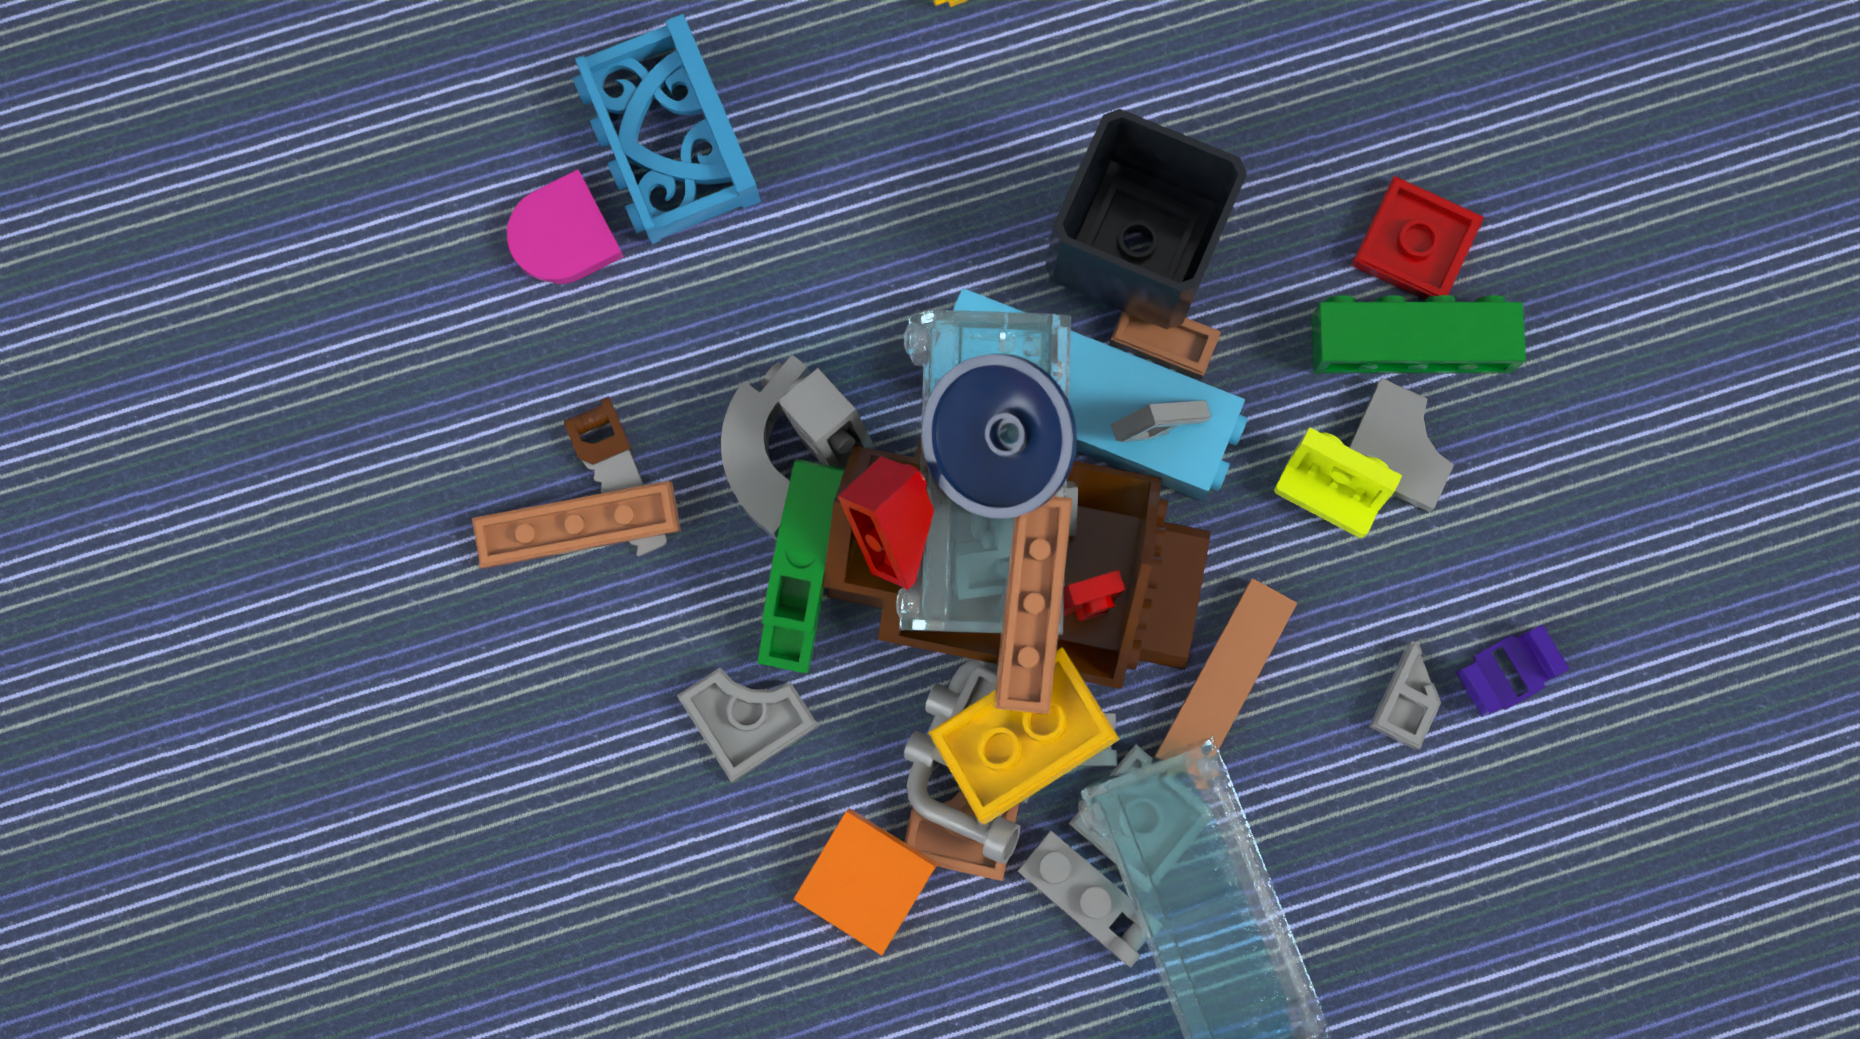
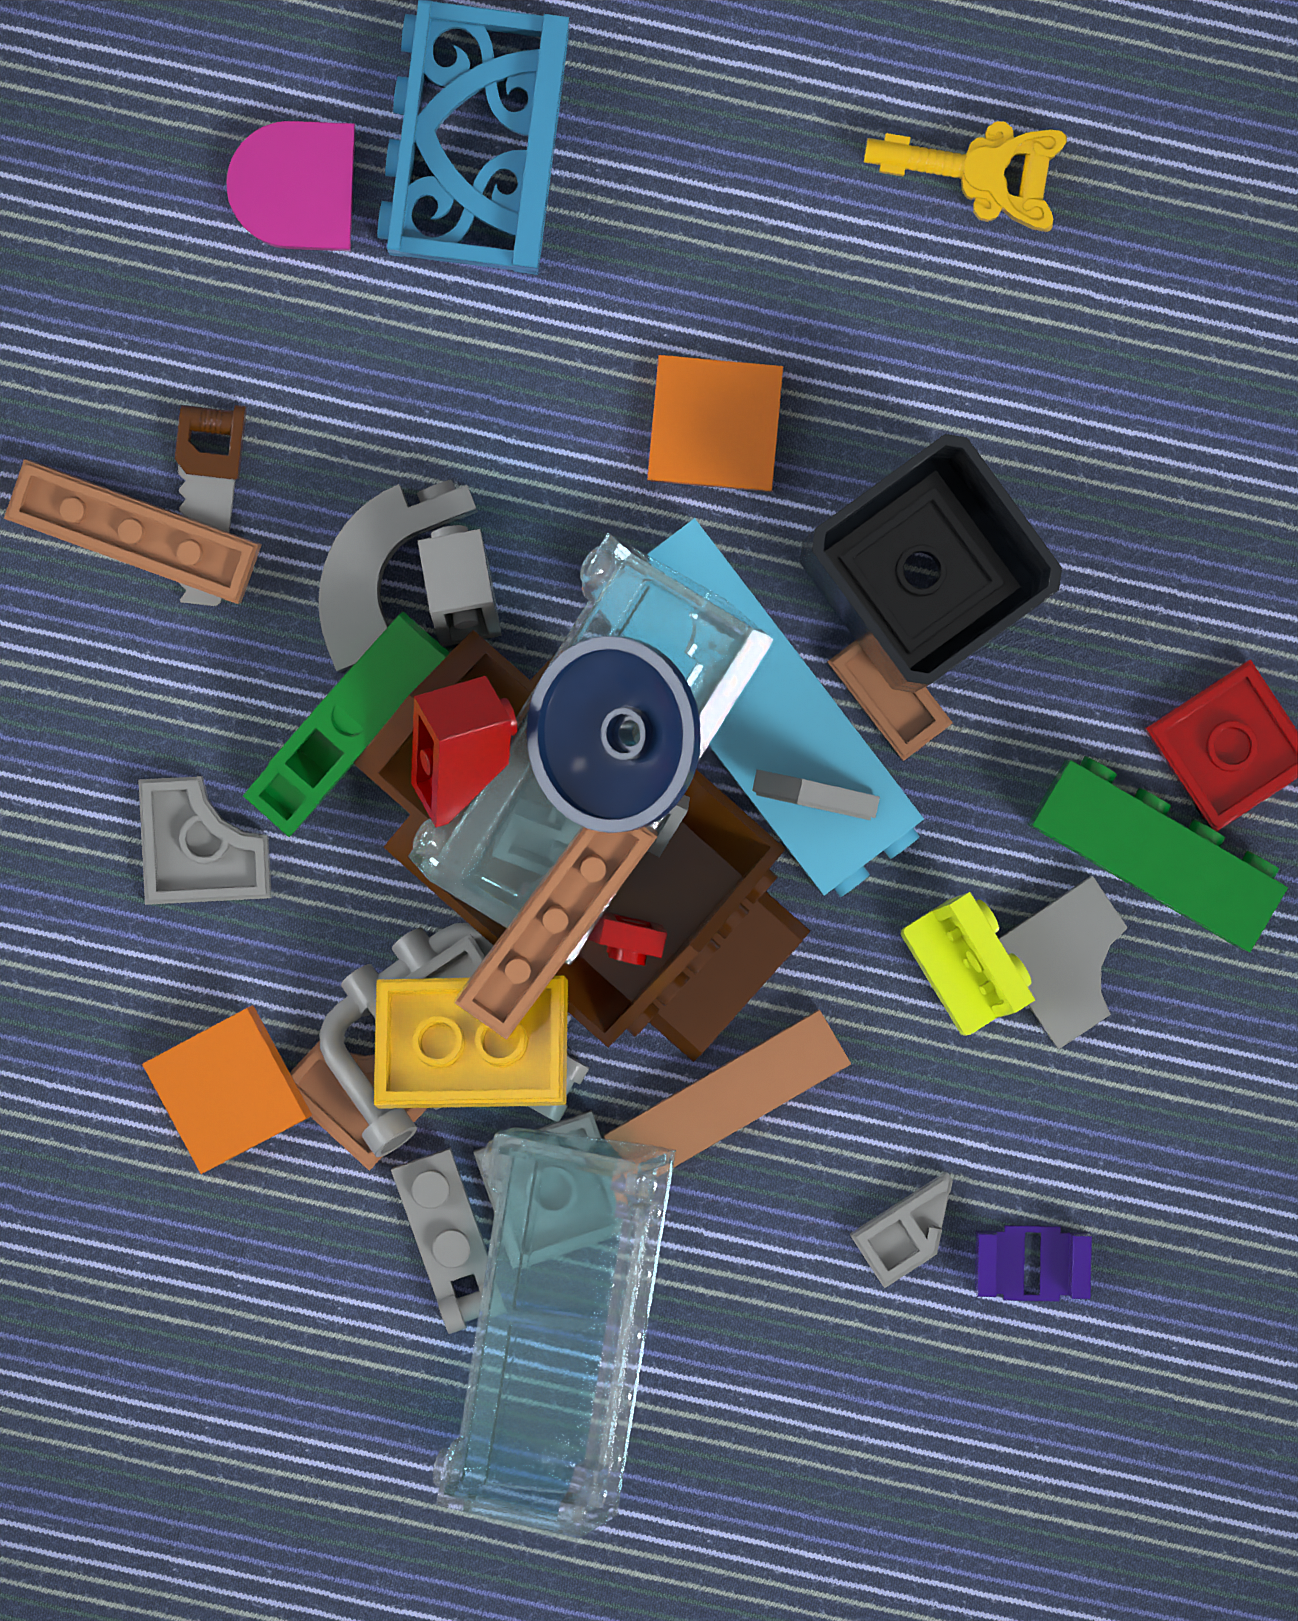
camera: 30 degrees right, 10 degrees up
none -> orange tile [647,355,783,492]

